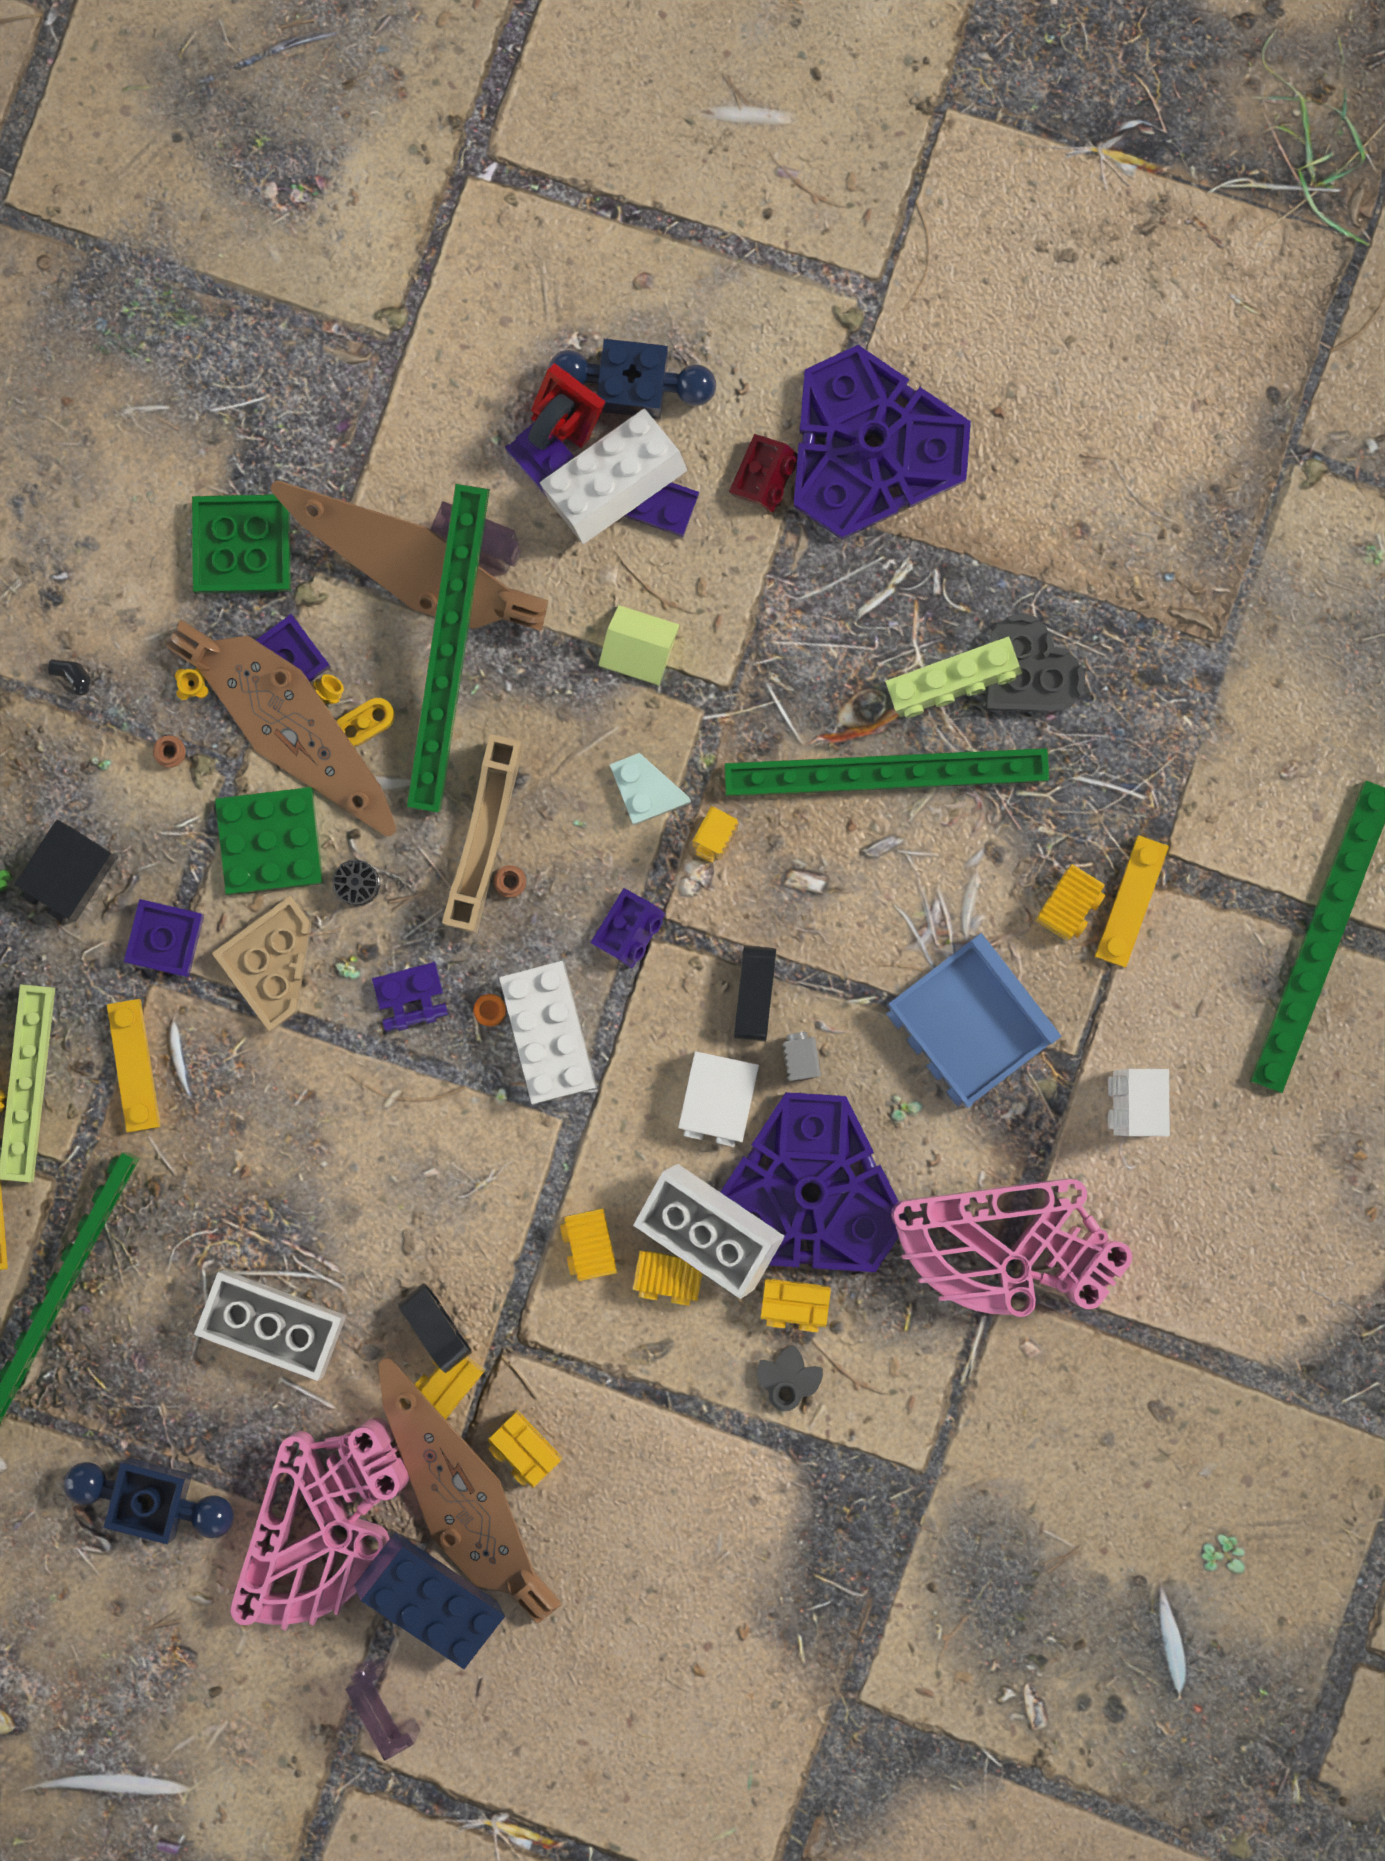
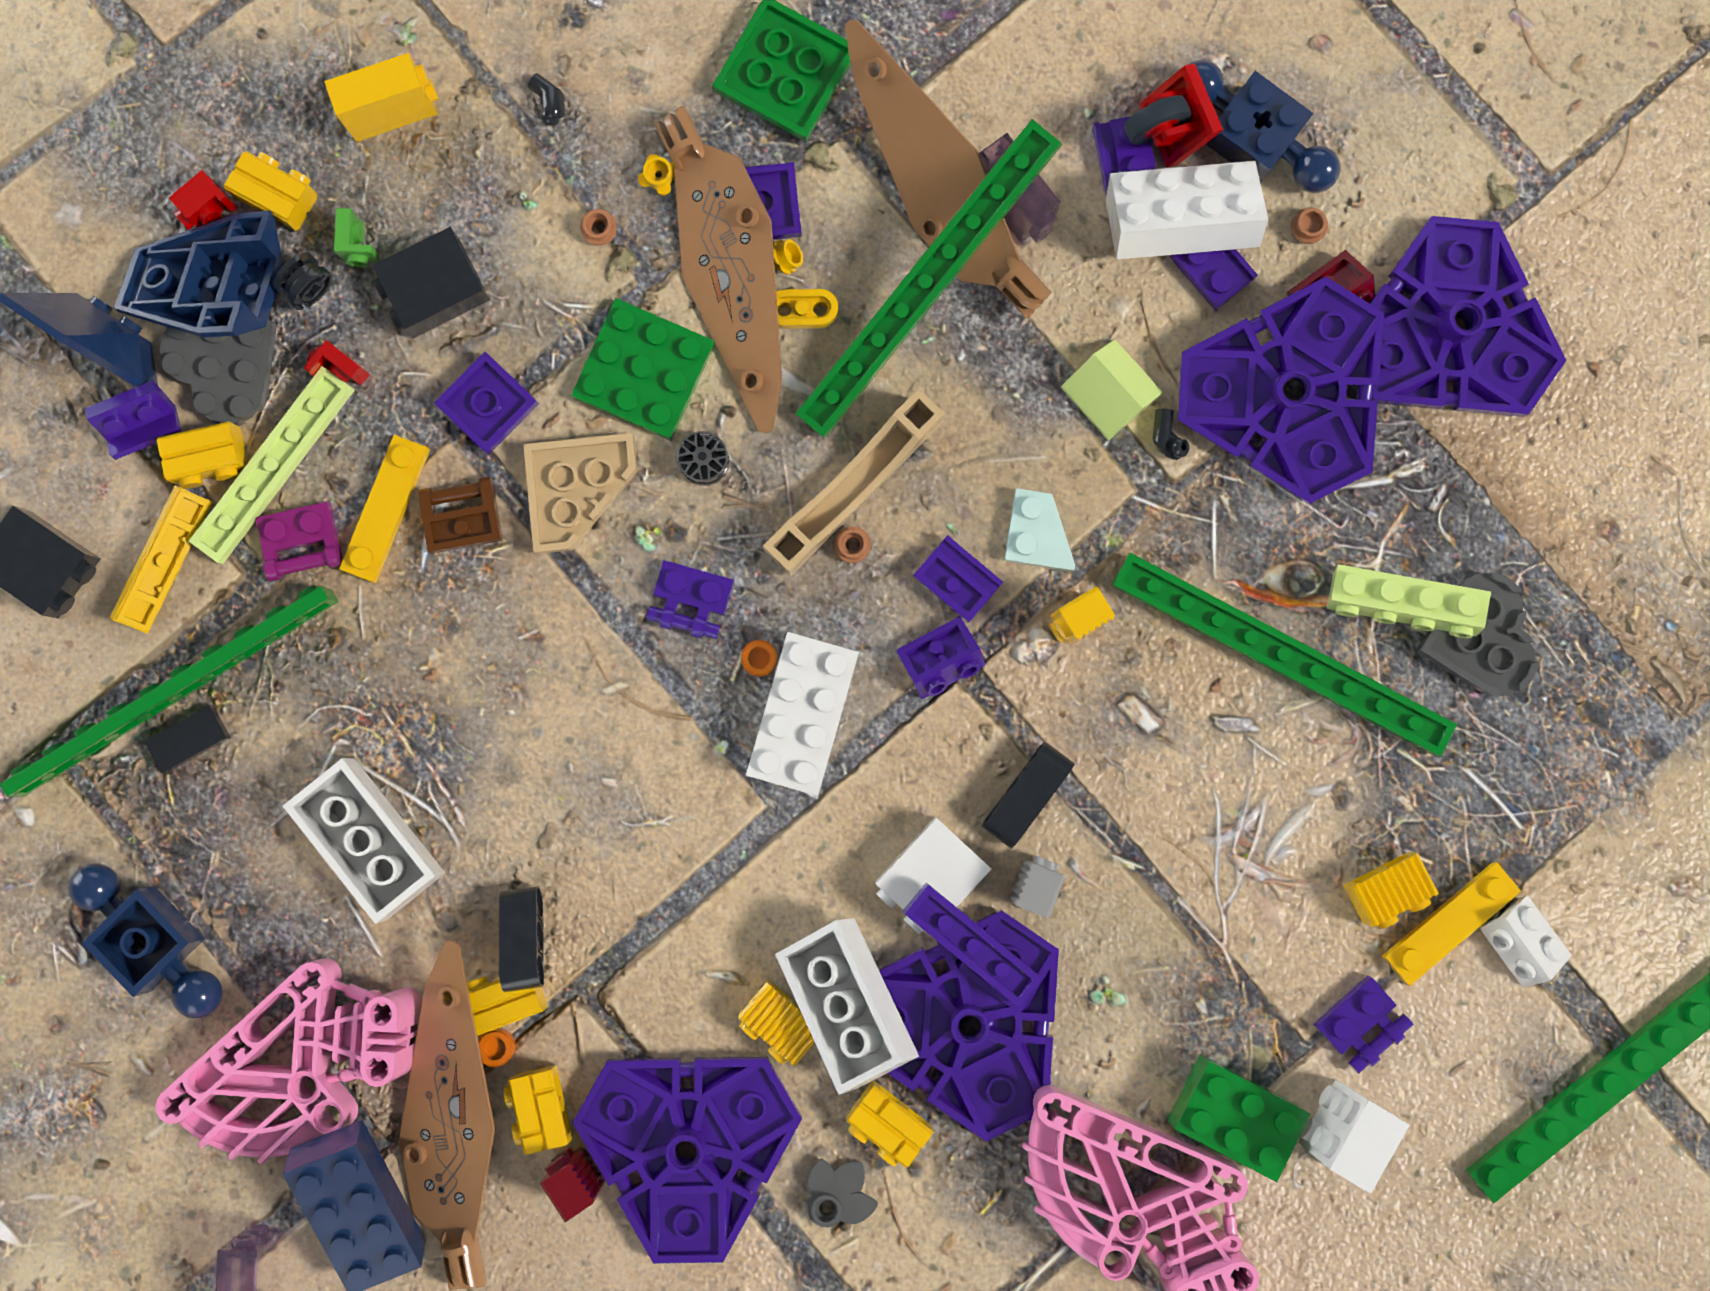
camera: 25 degrees right, 0 degrees up
yellow brick [560,1208,618,1282] -> none
medium blue panel [886,933,1062,1108] -> none
none -> black tile [144,705,231,773]
none -> magenta plate [256,502,343,582]
none -> red bracket [304,340,370,386]
none -> reddish brown plate [418,476,503,554]
none -> orange tile [478,1028,516,1067]
none -> dark red brick [539,1147,605,1222]
none -> dark purple plate [572,1056,802,1264]
none -> dark purple plate [902,882,1043,1008]
none -> dark purple plate [913,535,1003,623]
none -> black arm [1152,409,1190,460]
none -> green brick [1167,1054,1311,1182]
none -> dark purple plate [1177,277,1384,503]
none -> nougat plate [1291,207,1328,244]
none -> dark purple plate [1313,975,1414,1074]
none -> white bracket [1480,895,1572,987]

